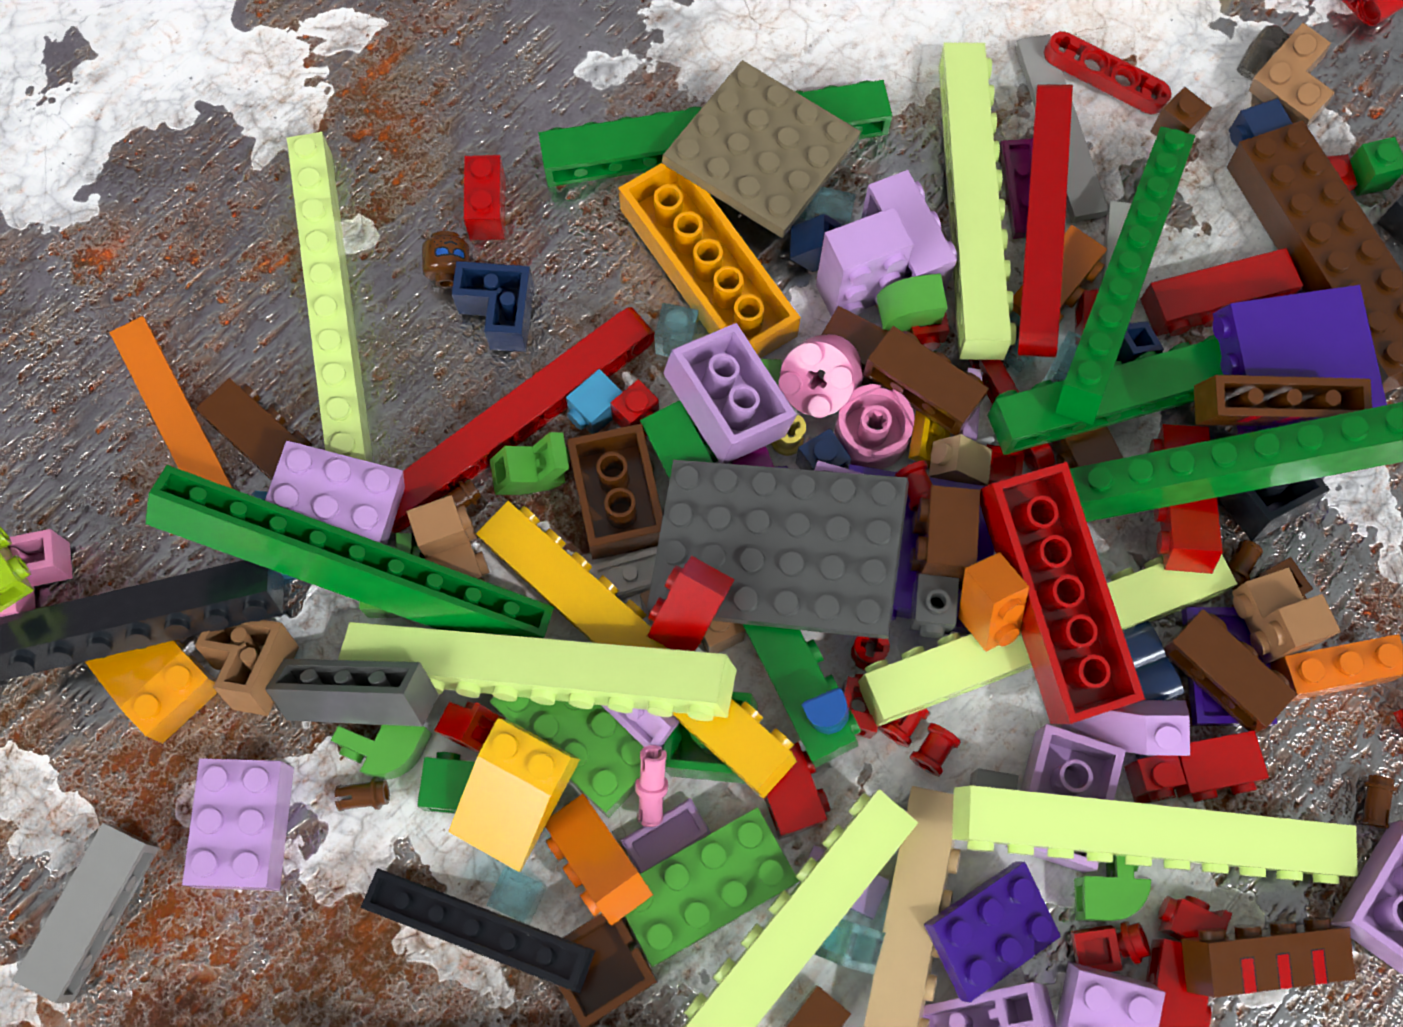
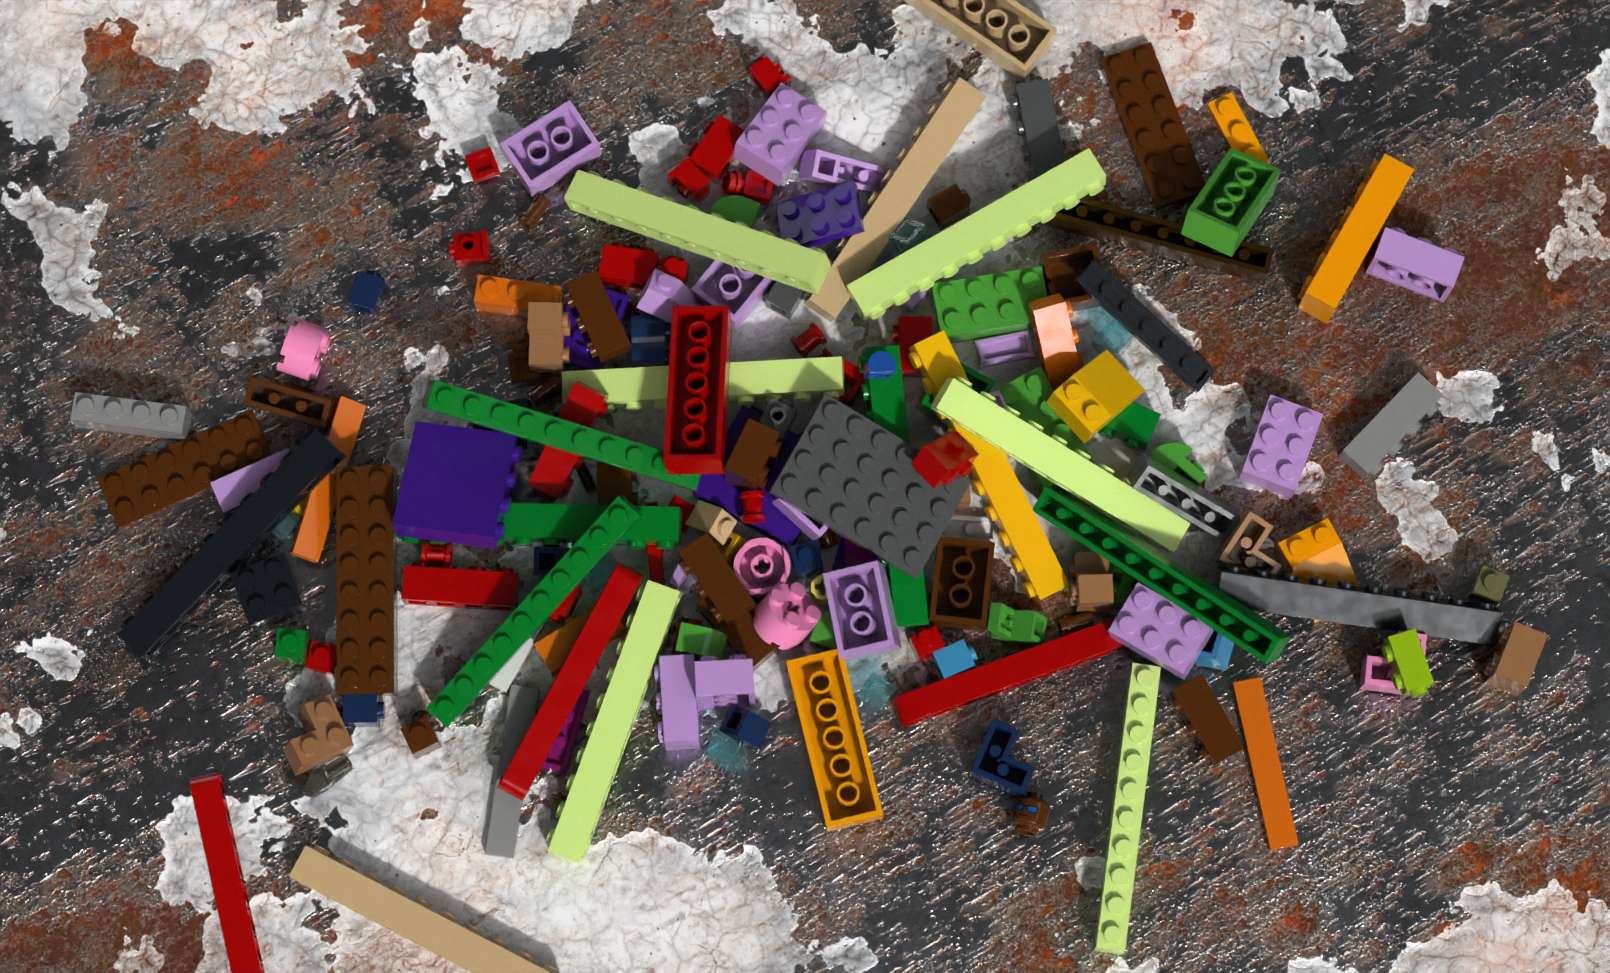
camera: 160 degrees left, 5 degrees up
reddish brown pin [335,777,390,811] -> none
red brick [434,701,506,753] -> none
red brick [464,155,506,241] -> none
green brick [538,80,893,187] -> none
bright pink pin [635,745,668,827] -> none
dark tan plate [662,60,861,238] -> none
orange brick [958,552,1029,652] -> none
red beam [1044,31,1172,114] -> none
reddish brown brick [1181,917,1356,998] -> none
reddish brown brick [1194,375,1372,426] -> none

